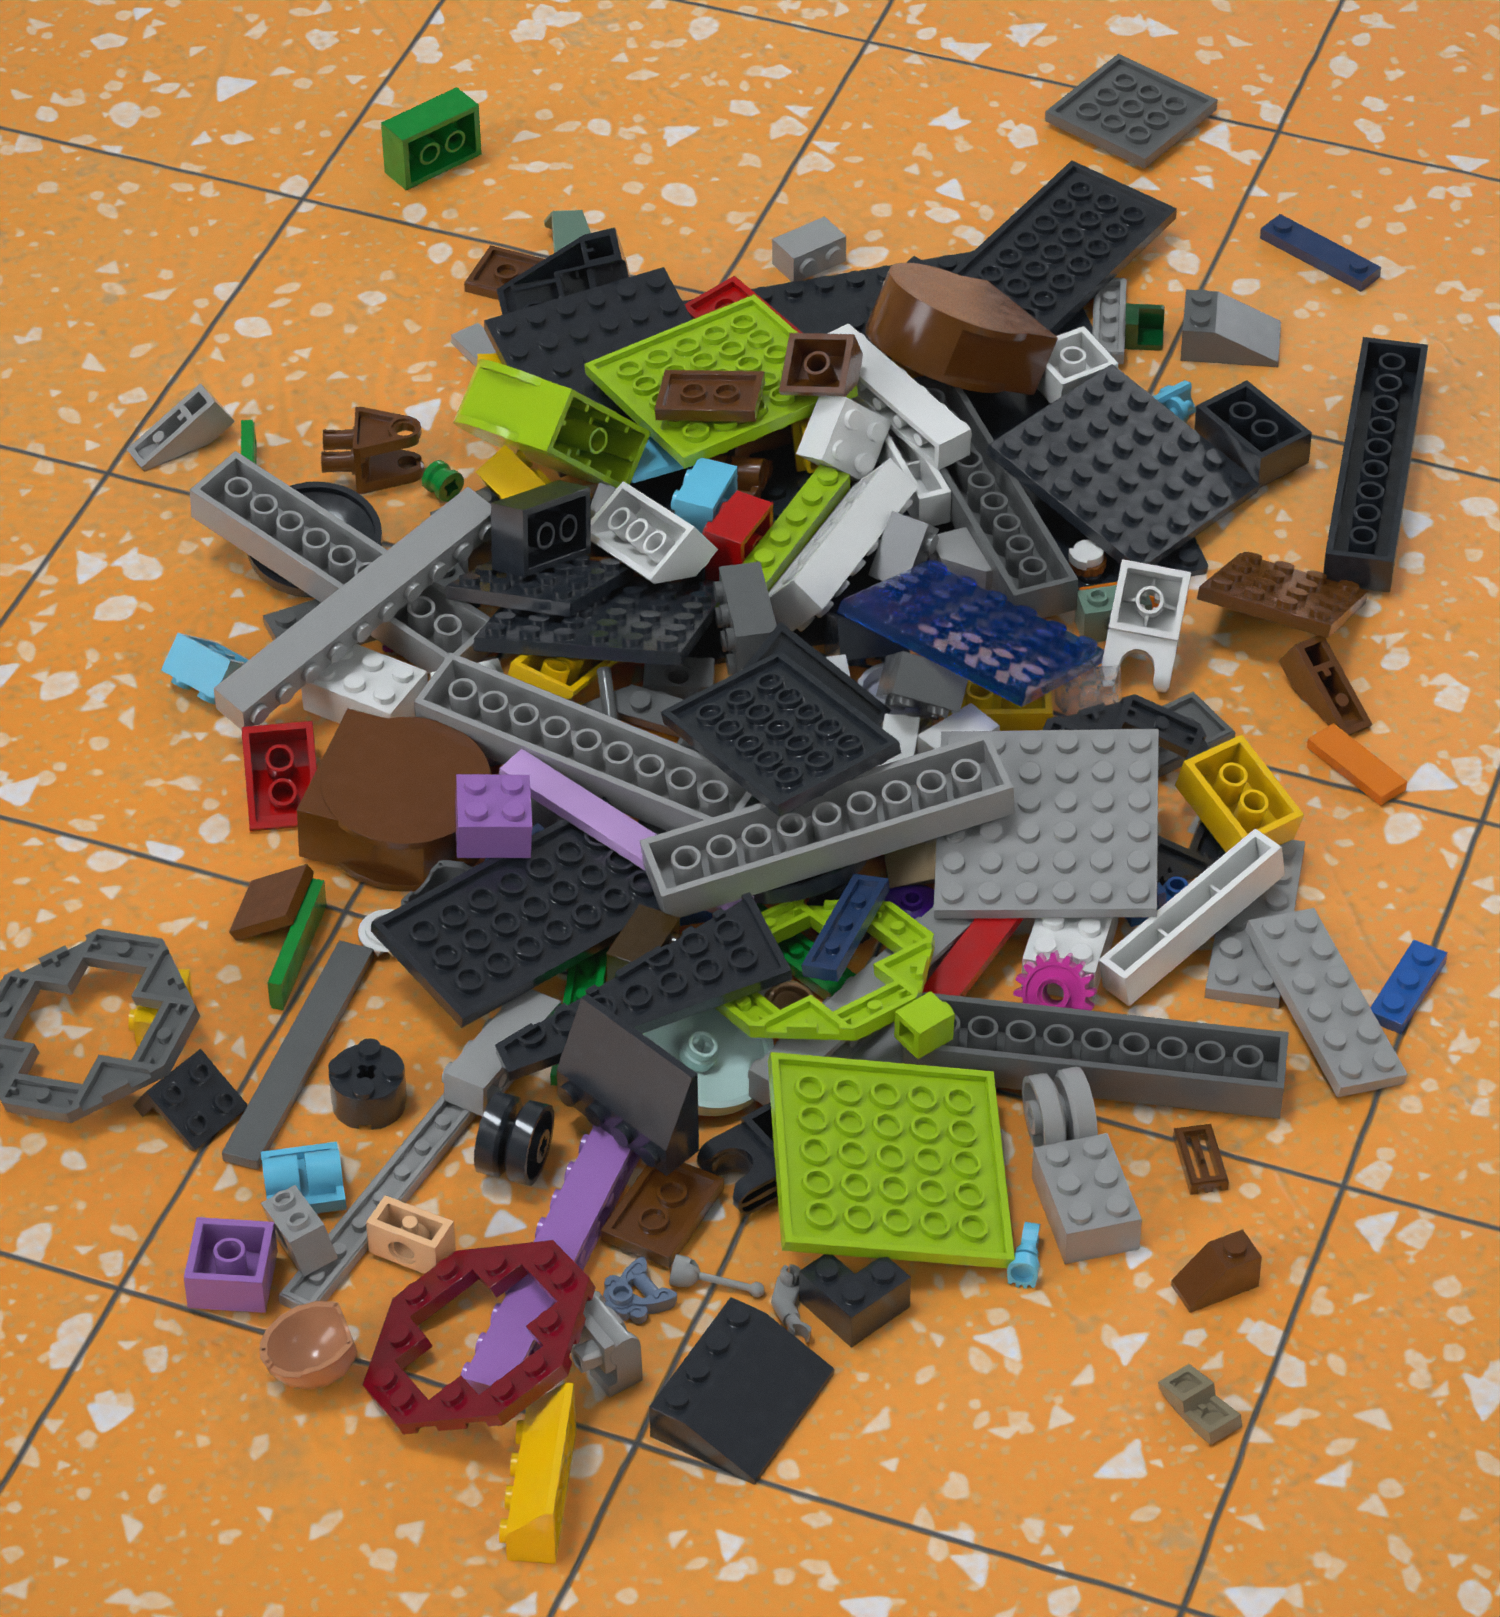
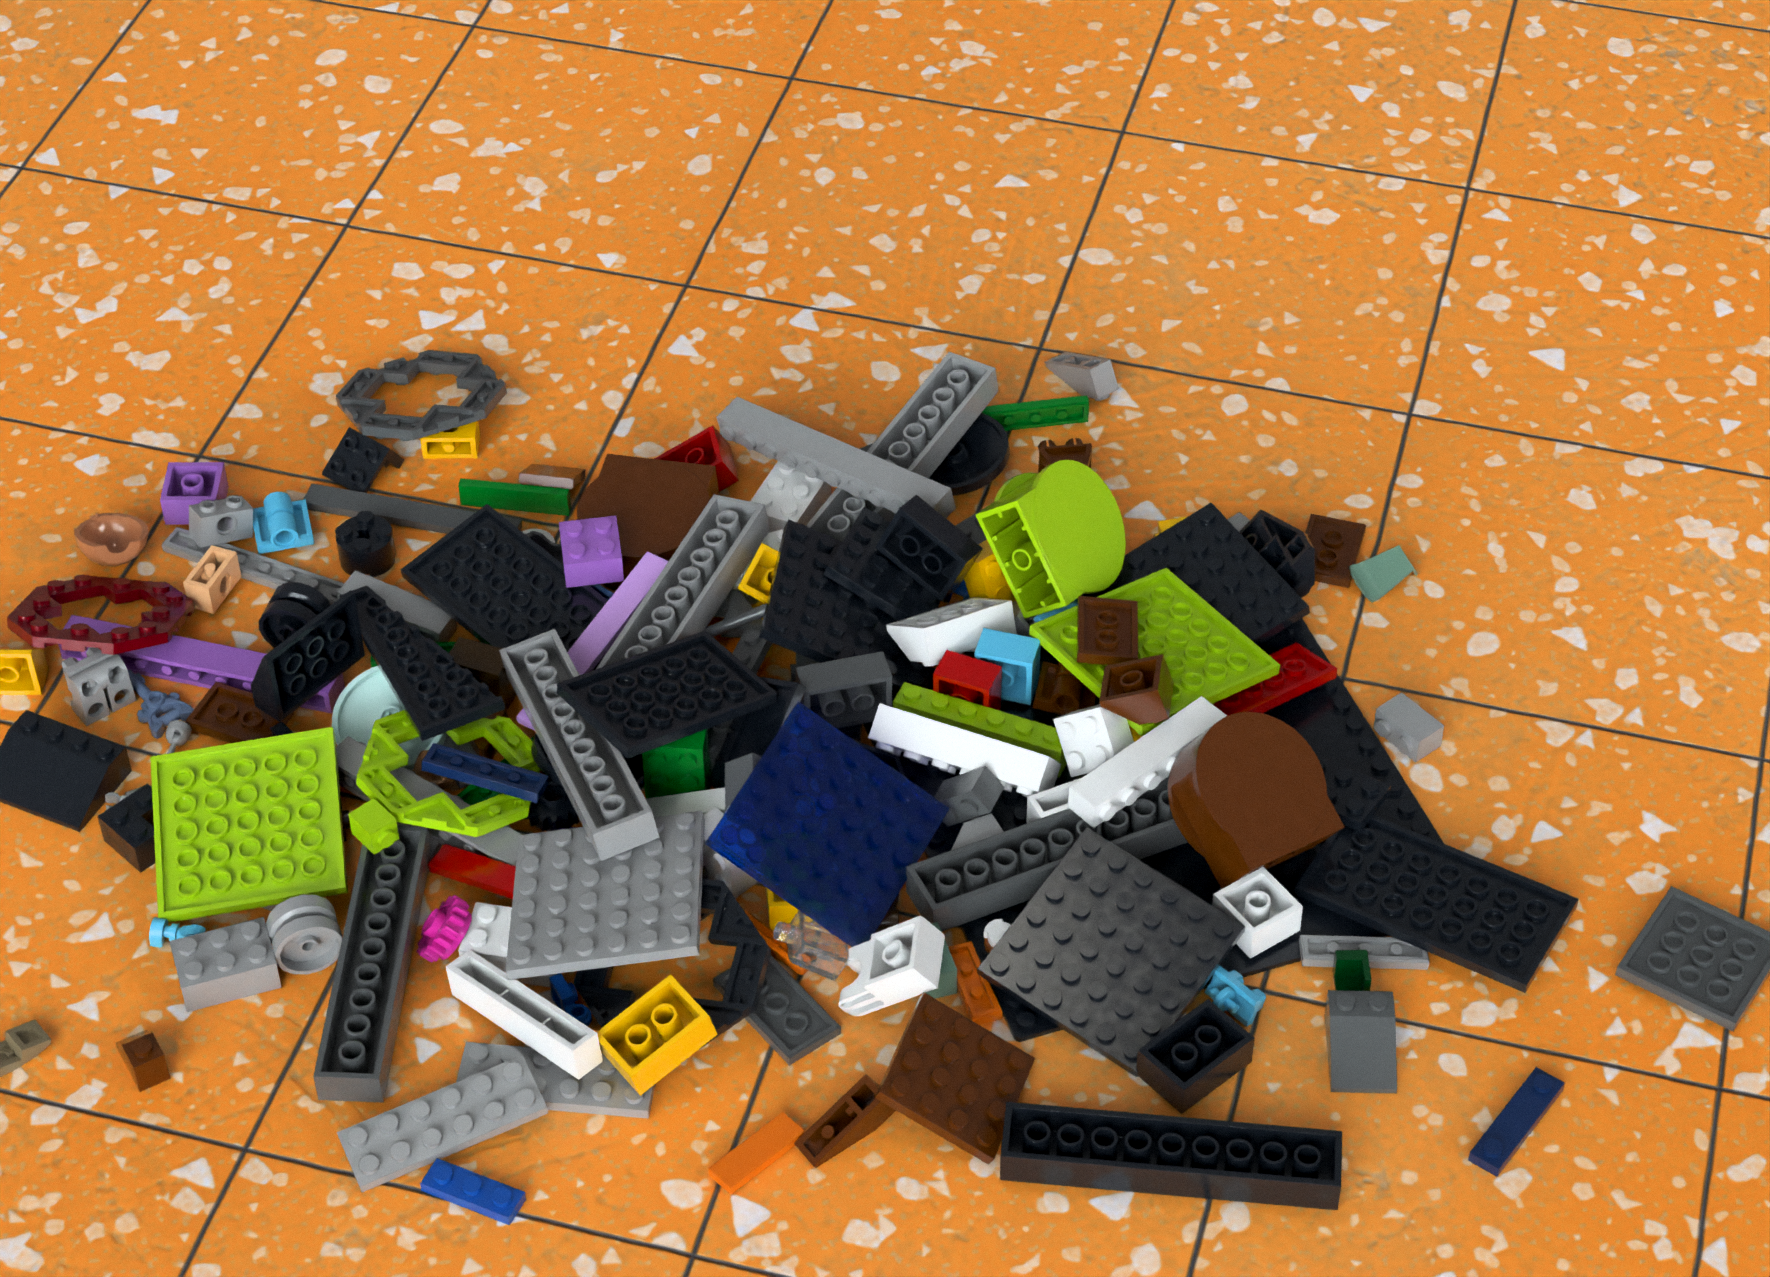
camera: 85 degrees right, 0 degrees up
medium azure slope [161,633,249,705] -> none
green brick [381,87,482,190] -> none
reddish brown tile [1173,1124,1229,1195] -> none

